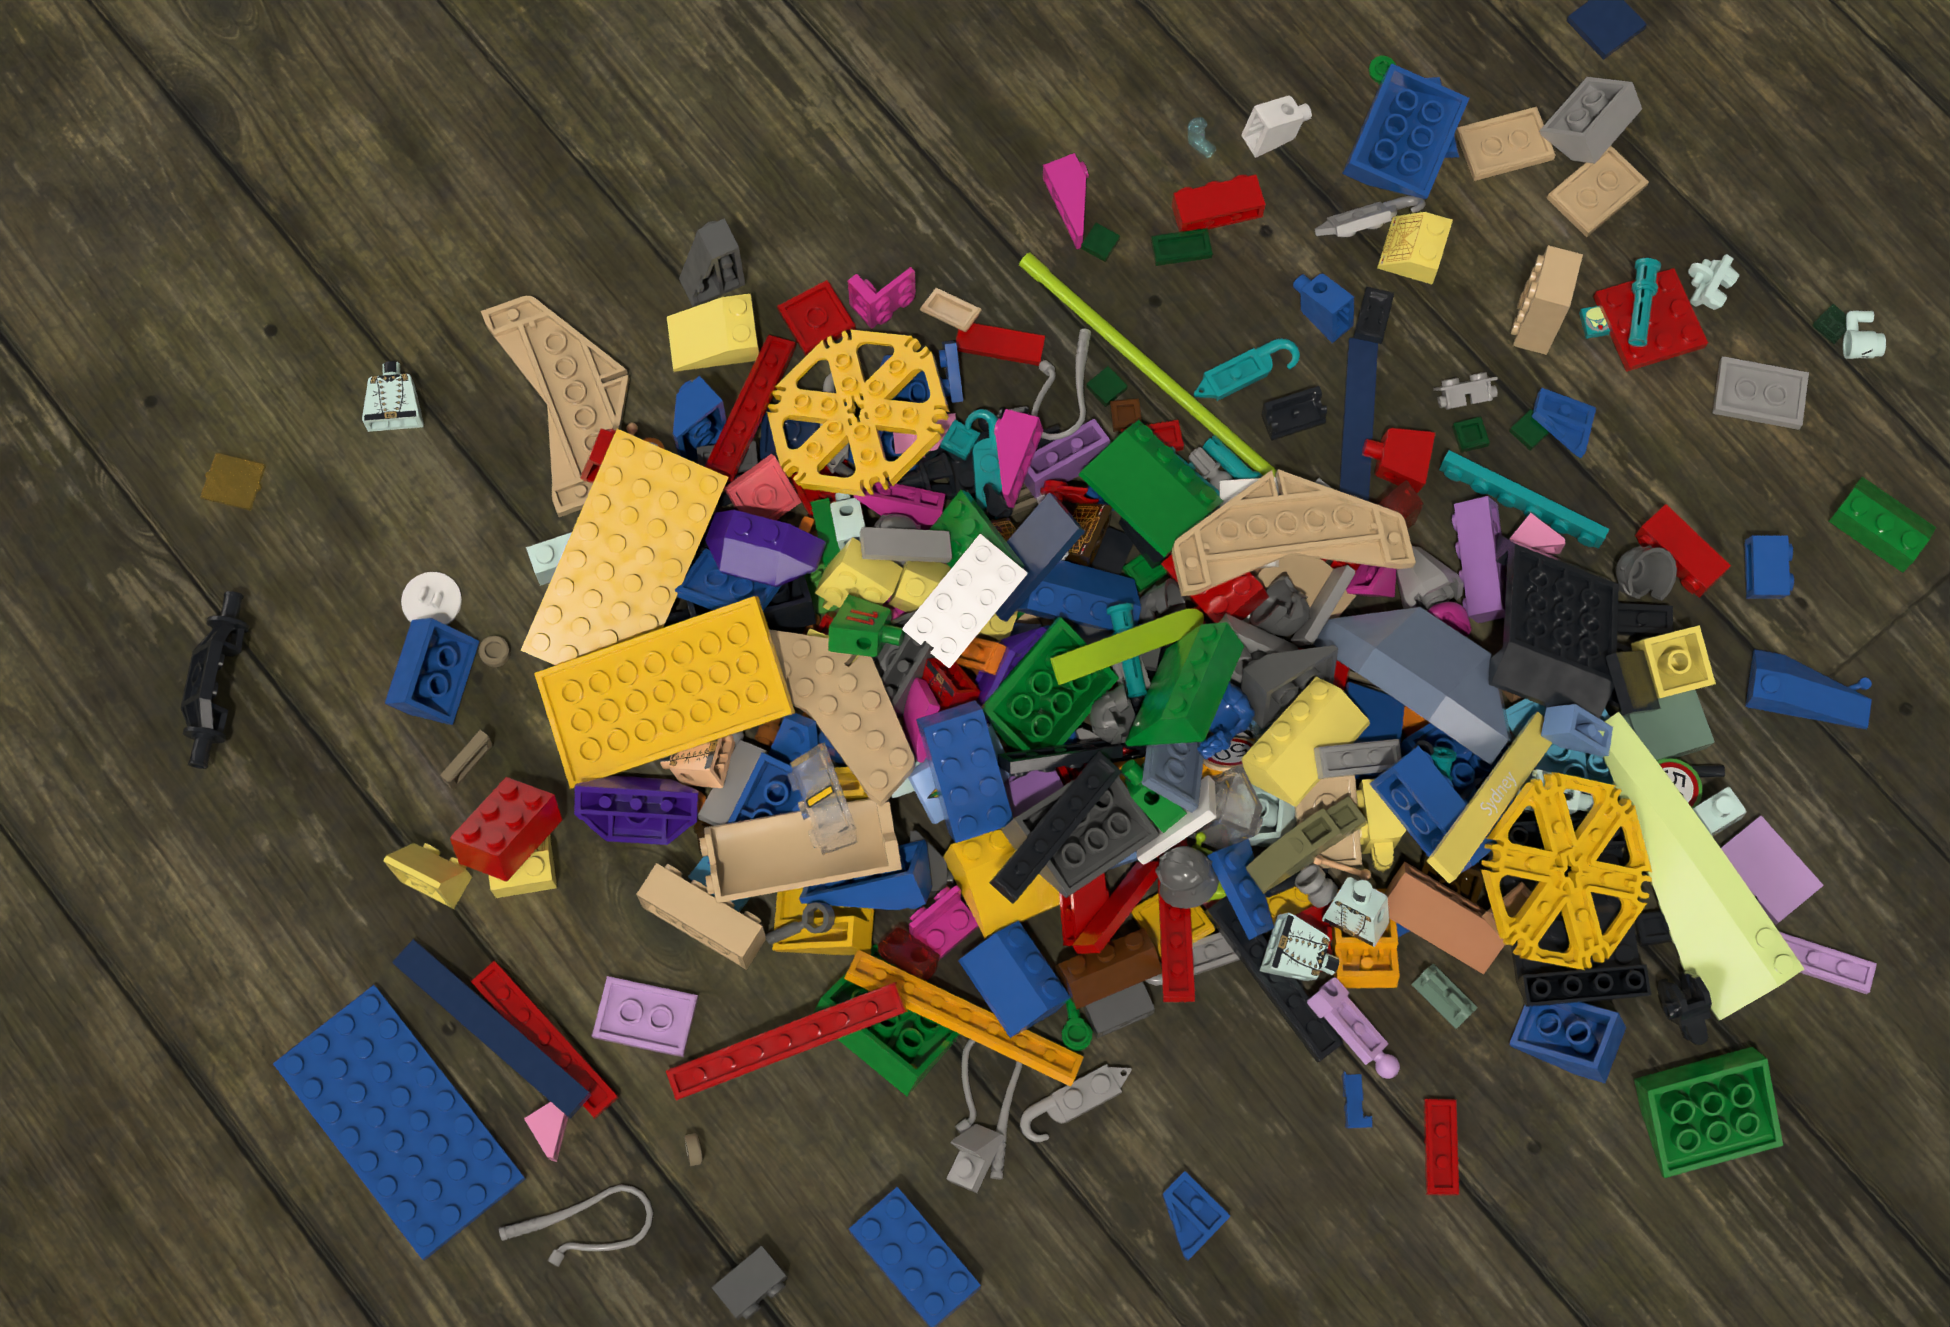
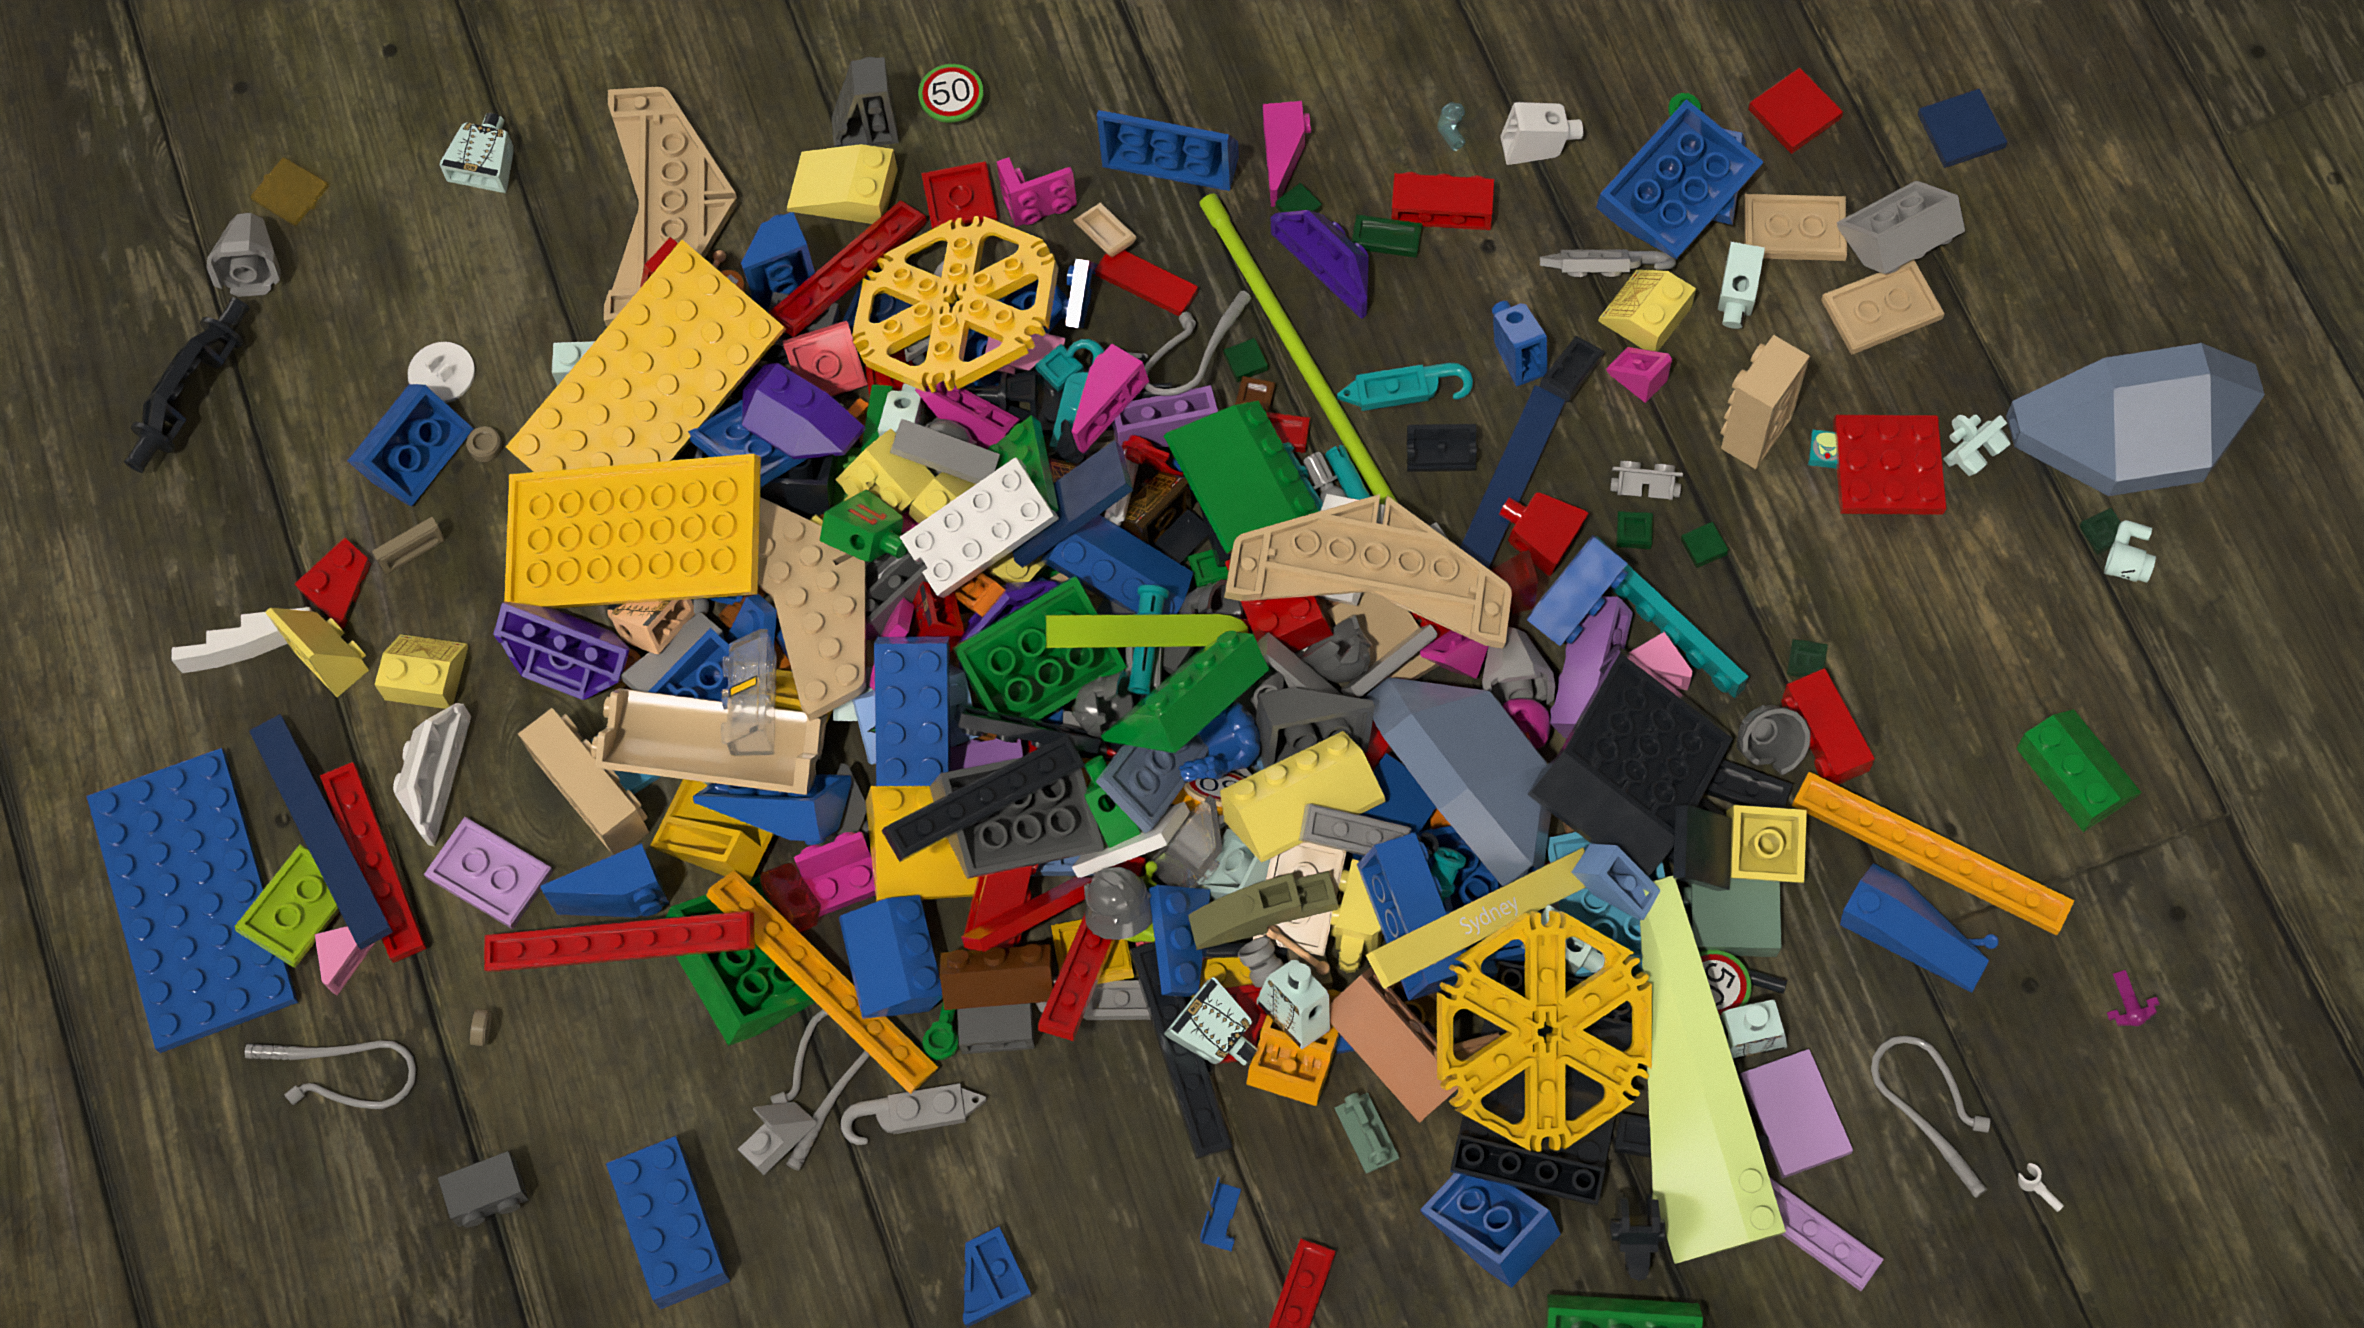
camera: 25 degrees right, 5 degrees down
red brick [450,777,562,882] -> none
dark grey piece [766,902,835,945] -> none
lavender plate [1307,977,1400,1079] -> none
blue wing [1532,388,1596,458] -> none
teal pin [1628,258,1661,347] -> none
light grey plate [1712,356,1809,430] -> none
blue brick [1745,536,1794,599] -> none
none -> white slope [172,607,313,673]
none -> light grey cone [206,213,281,297]
none -> lime tile [234,844,340,968]
none -> red wing [294,538,371,629]
none -> white wedge [393,703,471,846]
none -> blue slope [540,843,669,917]
none -> piece [918,64,984,123]
none -> blue slope [1097,110,1239,191]
none -> dark purple wedge [1271,210,1368,319]
none -> slope [1527,535,1628,646]
none -> dark pink slope [1606,347,1672,403]
none -> light aqua torso [1718,242,1765,329]
none -> red tile [1748,68,1843,154]
none -> clear green tile [1786,639,1828,678]
none -> light orange plate [1792,772,2074,936]
none -> light grey piece [1871,1035,1990,1198]
none -> sand blue panel [2006,343,2265,496]

